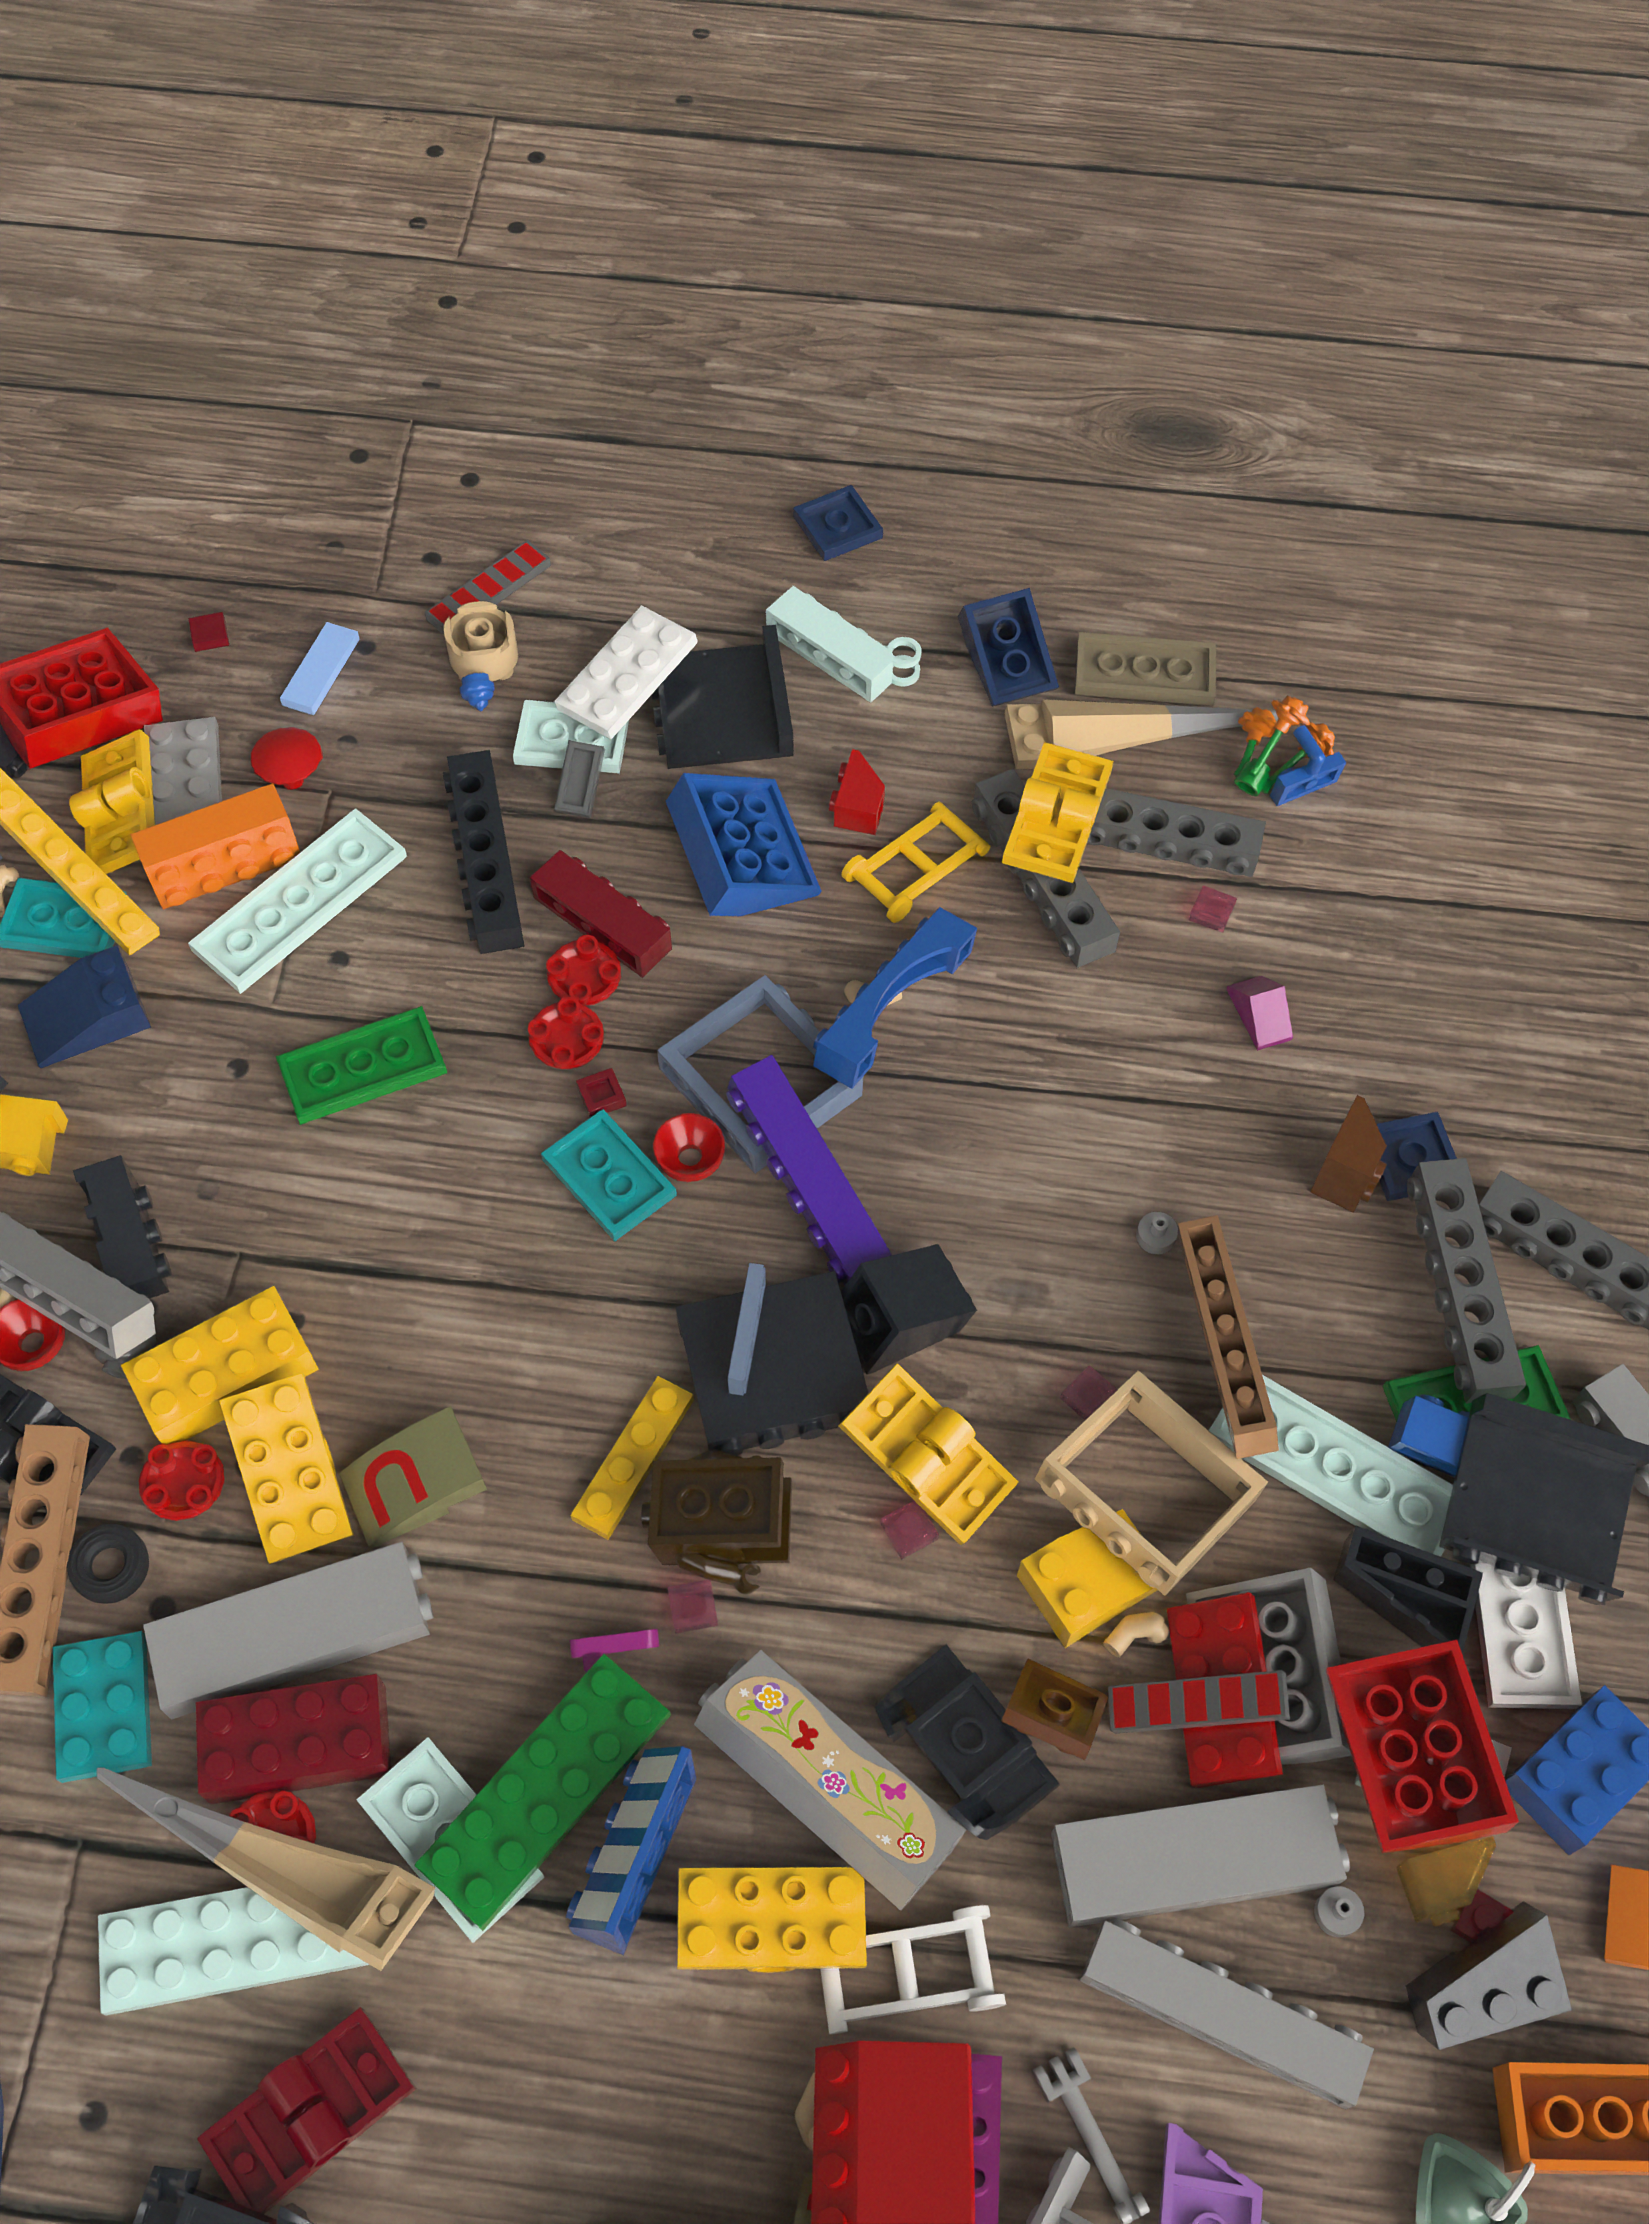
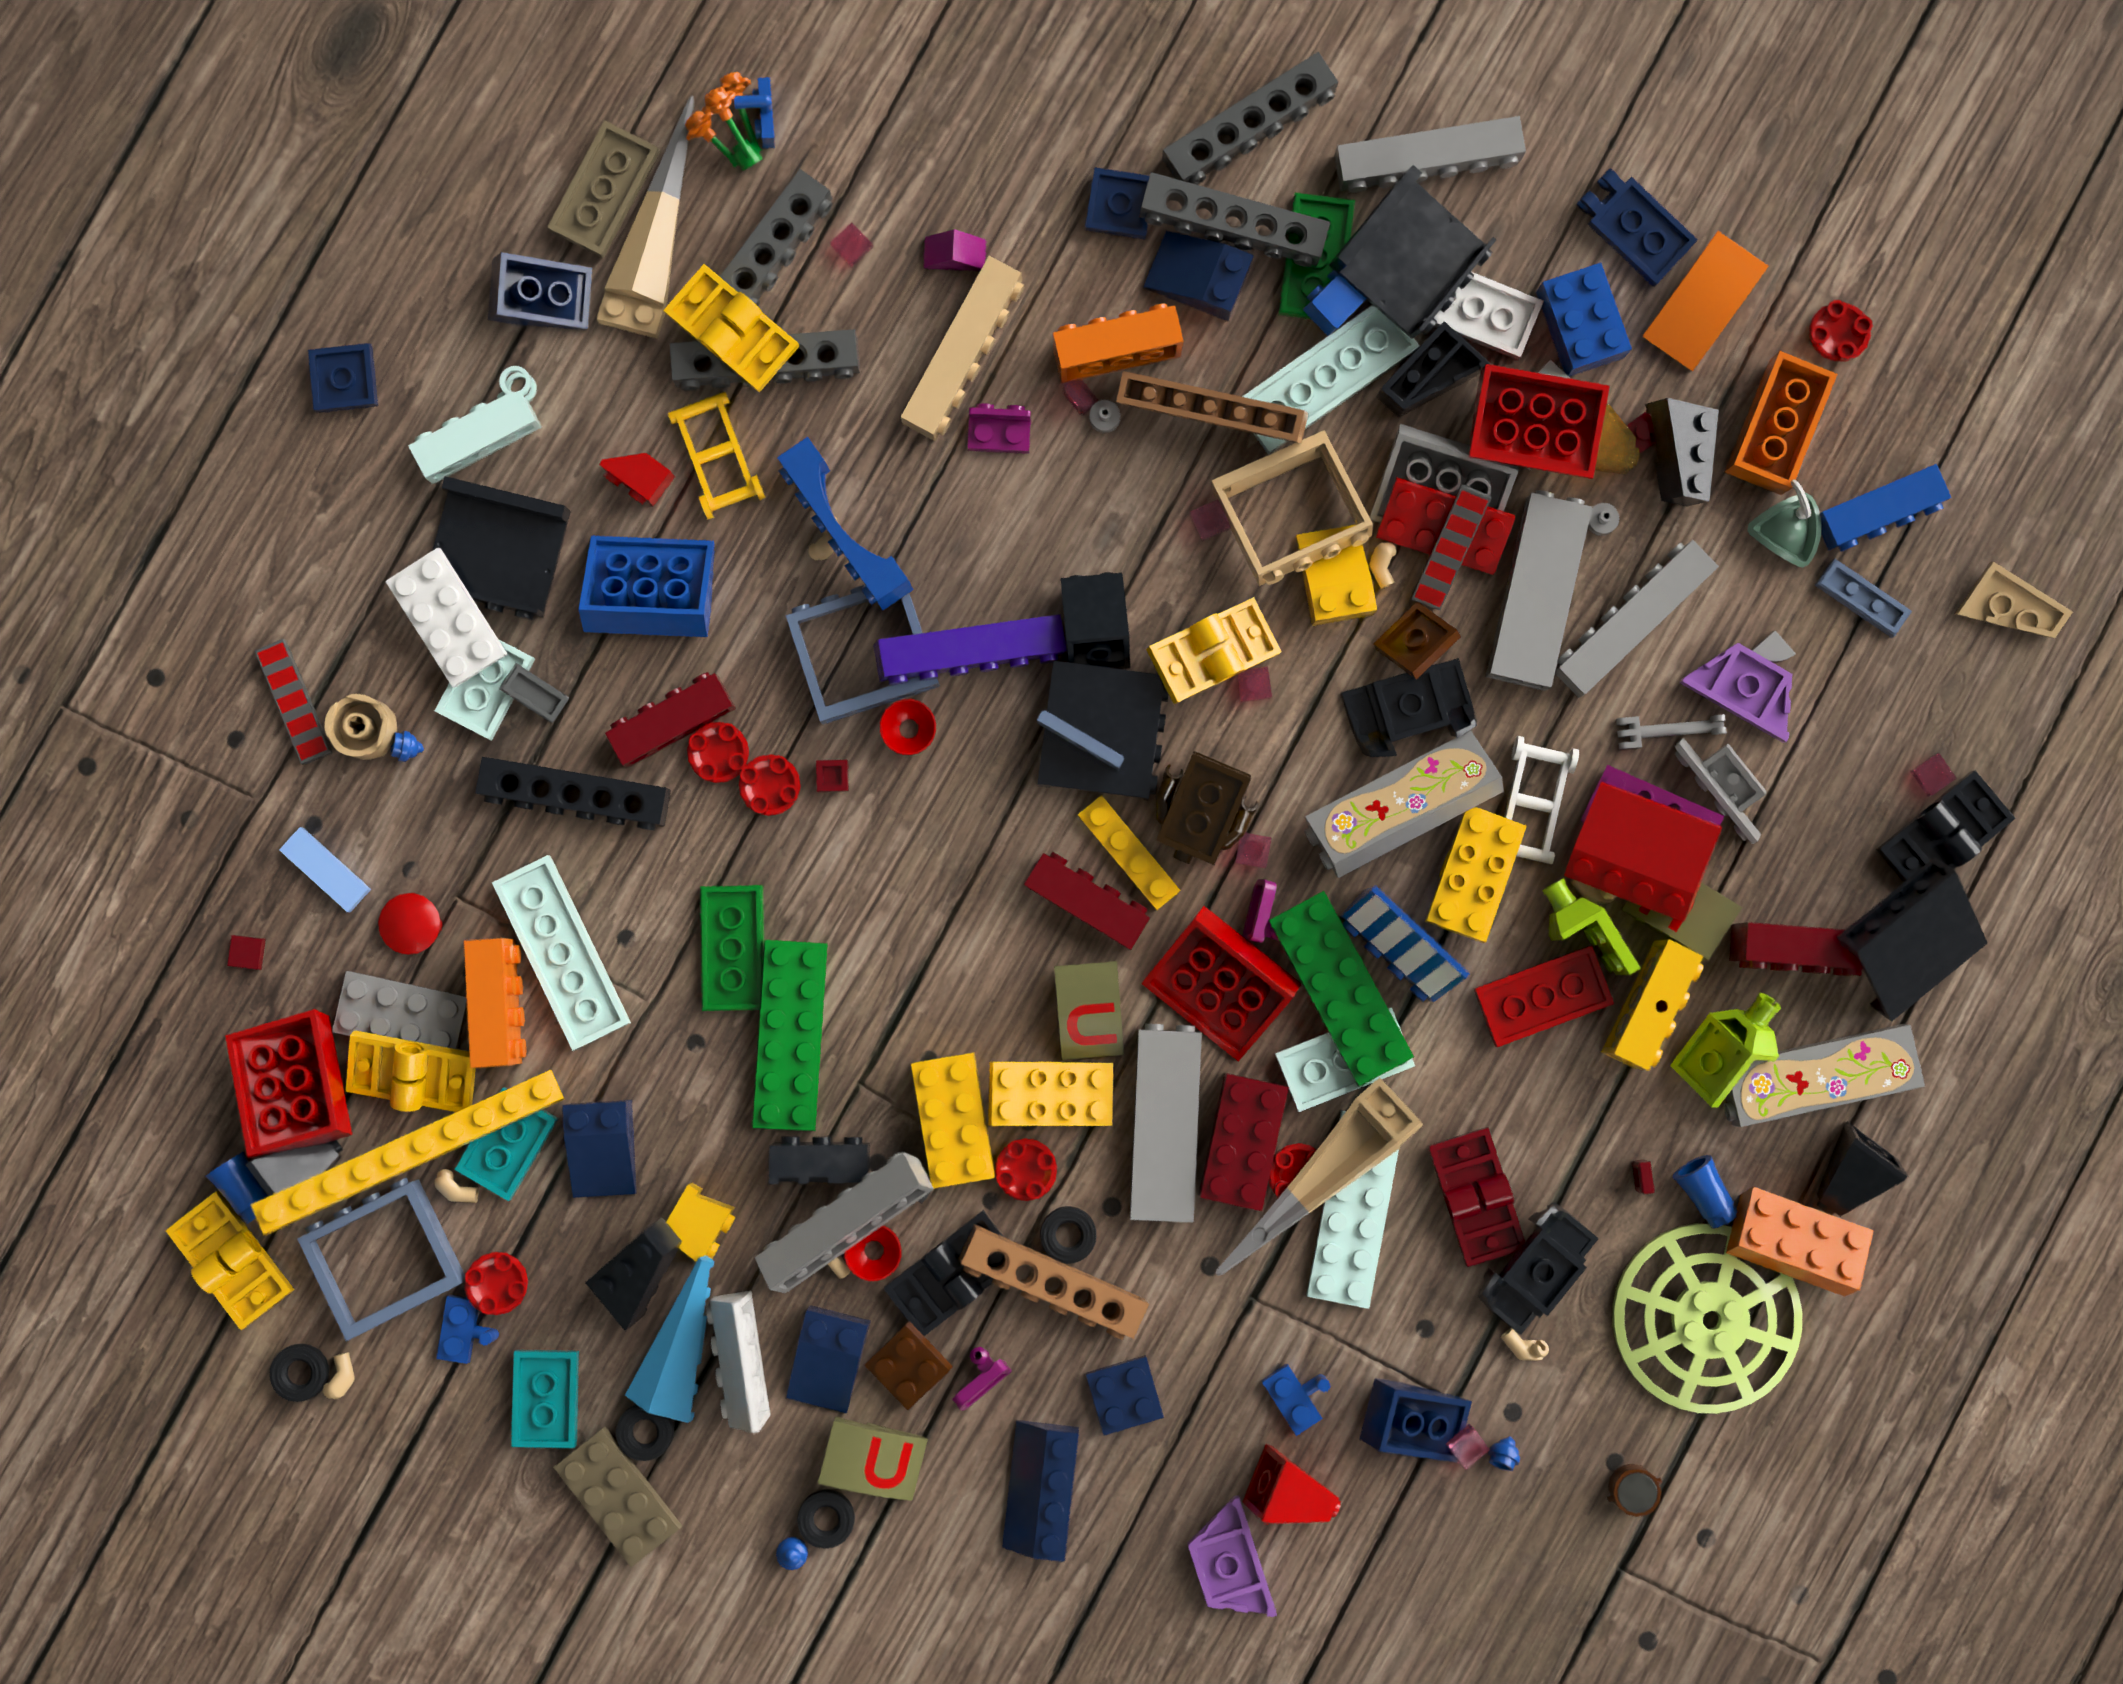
camera: 65 degrees left, 25 degrees up
teal plate [53,1631,152,1783] -> none
teal plate [541,1109,677,1242] -> none
reddish brown slope [1310,1095,1387,1213] -> none
none -> green plate [752,940,828,1131]
none -> tan brick [901,256,1024,441]
none -> magenta bracket [968,403,1031,454]
none -> dark red brick [1024,852,1150,950]
none -> orange brick [1053,304,1184,384]
none -> clear pink slope [1063,379,1098,416]
none -> red slope [1141,906,1302,1062]
none -> dark blue slope [1143,230,1254,322]
none -> red plate [1473,945,1614,1047]
none -> lime plate [1542,878,1640,975]

